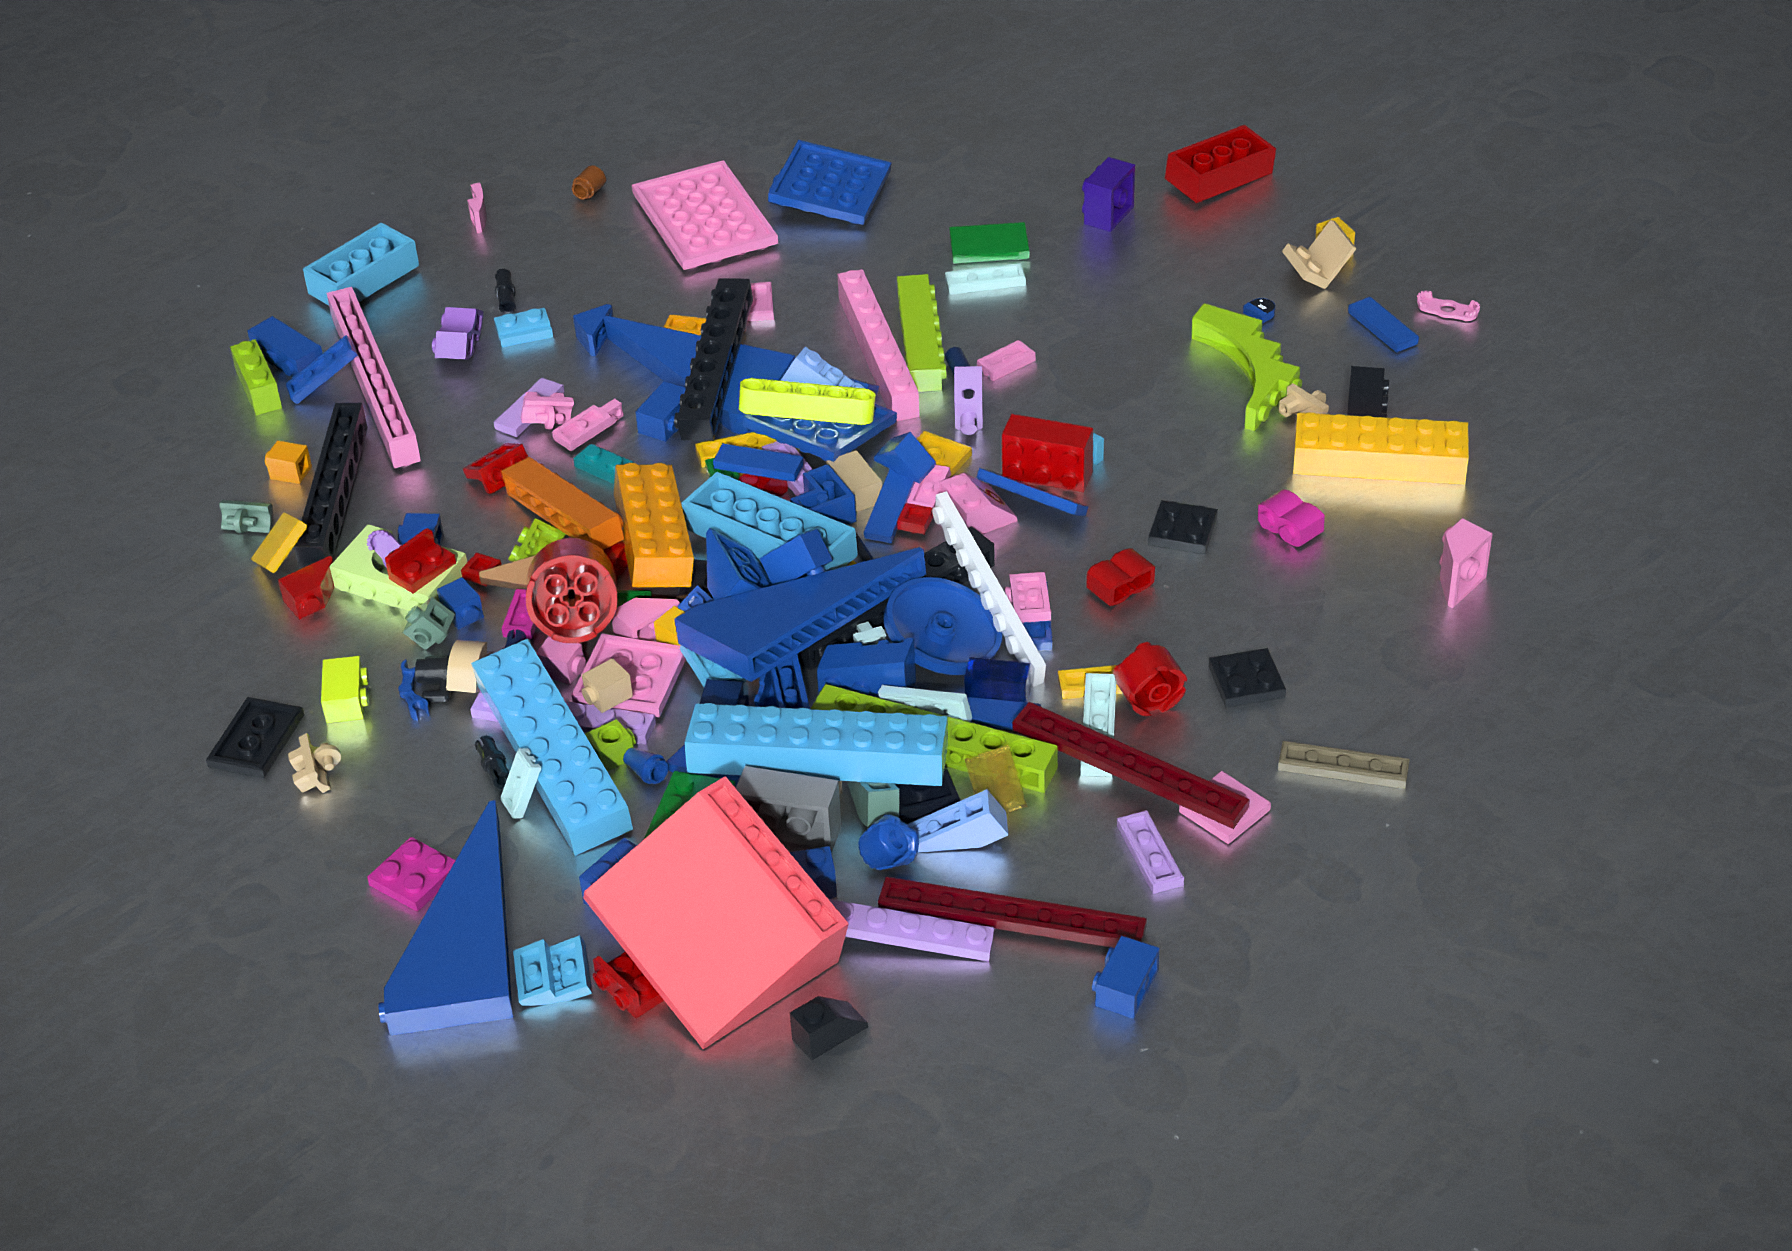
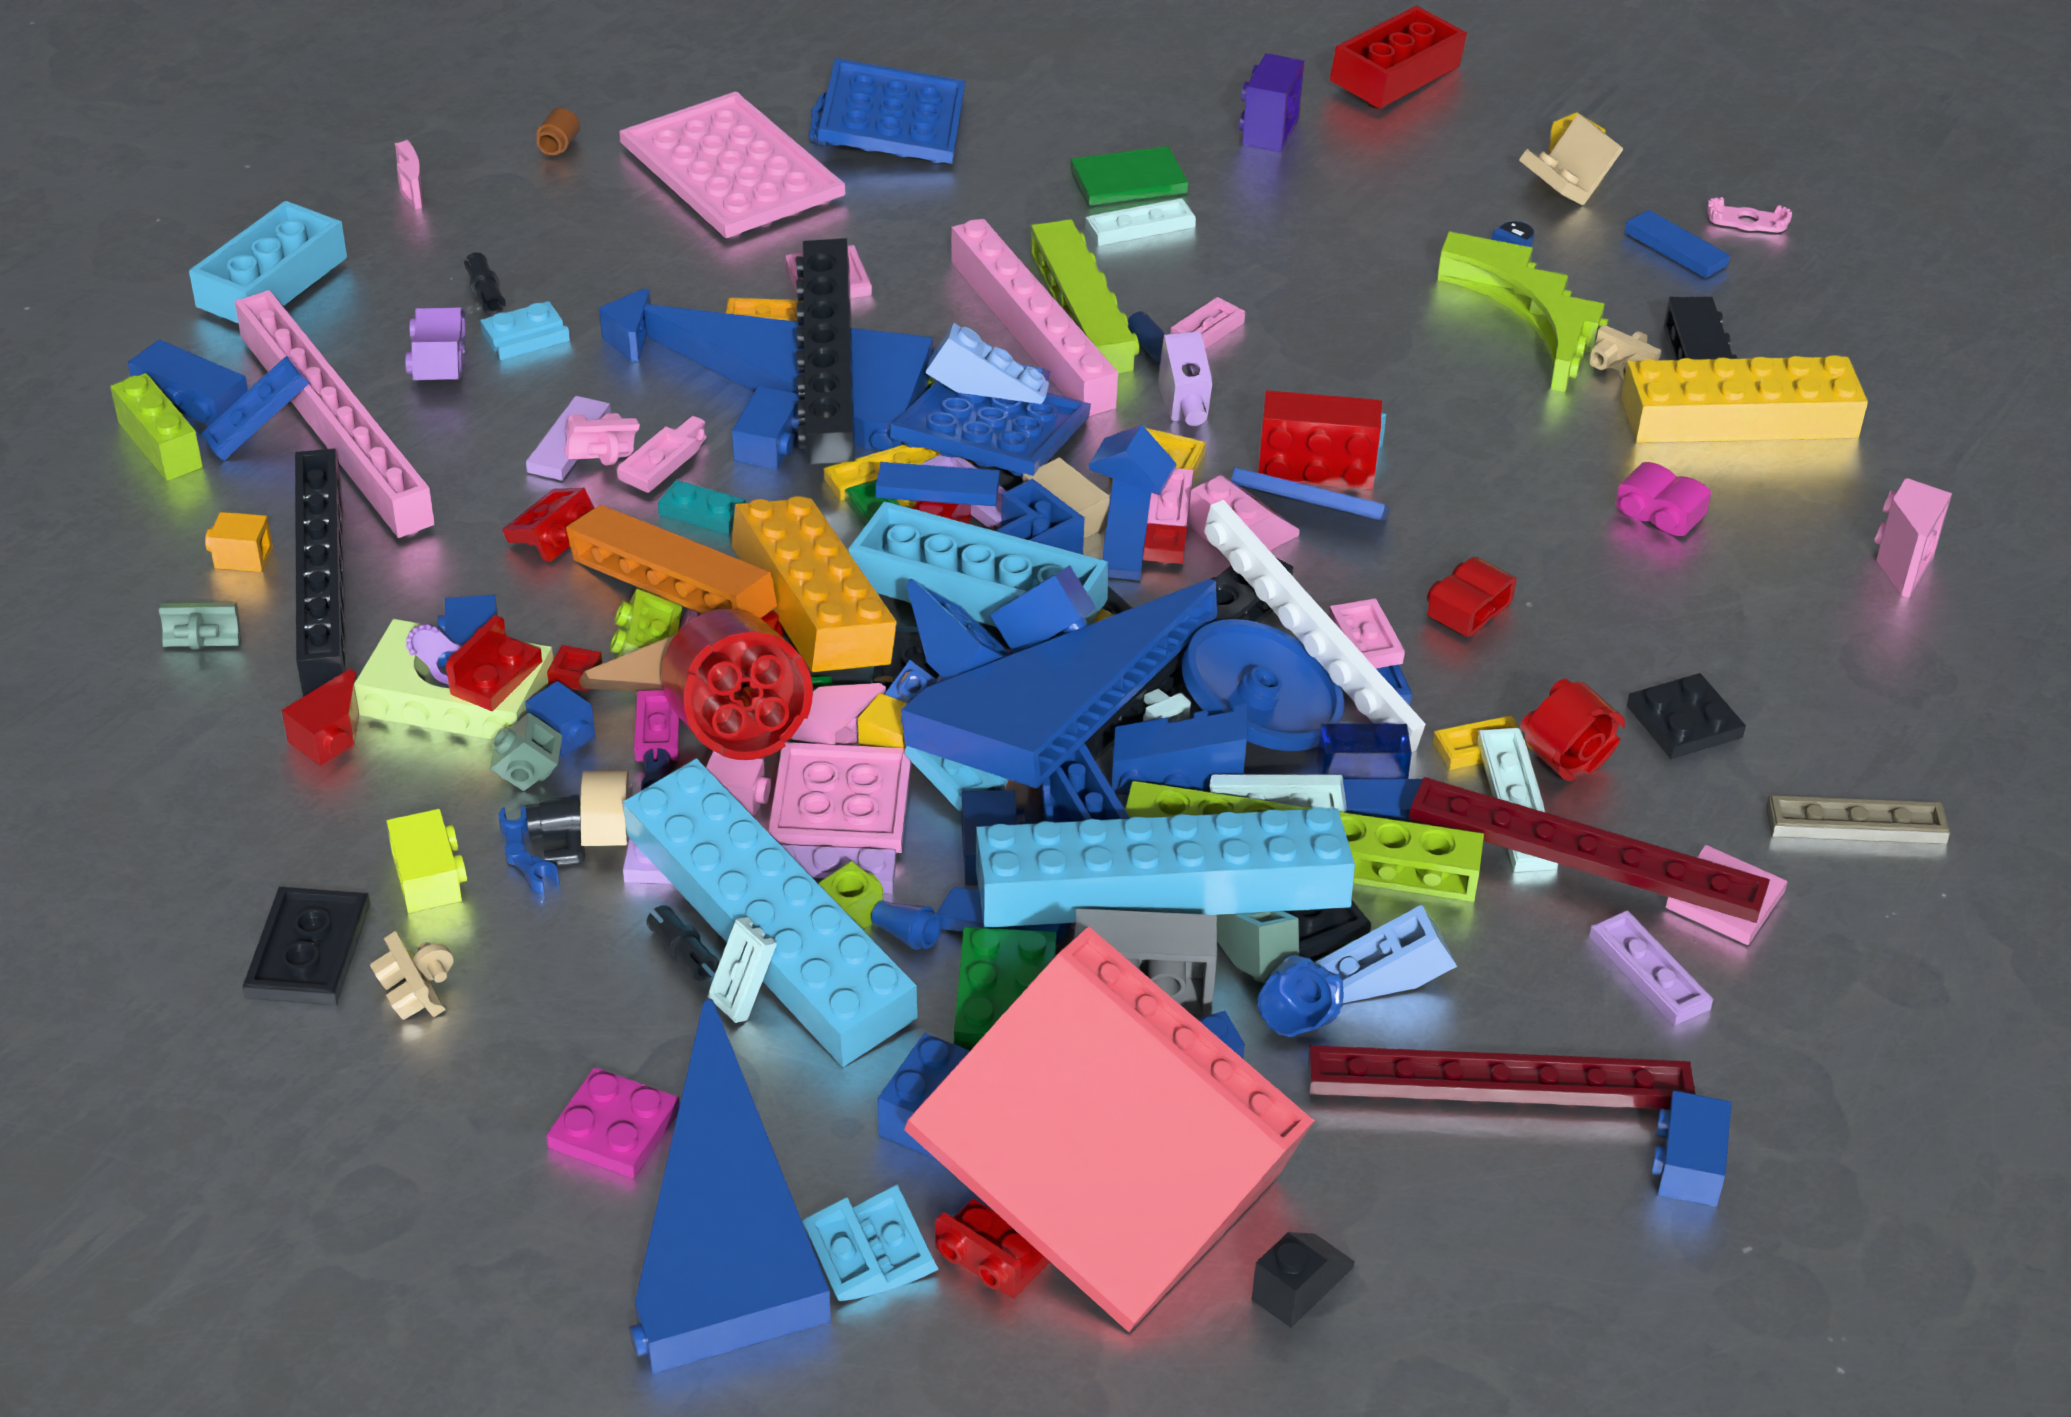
camera: 15 degrees left, 0 degrees up
yellow tile [251,512,307,573] -> none
tan brick [581,658,633,713] -> none
neon yellow beam [739,378,876,425] -> none
lavender plate [829,899,995,962] -> none
clear yellow plate [965,745,1028,814] -> none
black plate [1148,500,1218,554] -> none

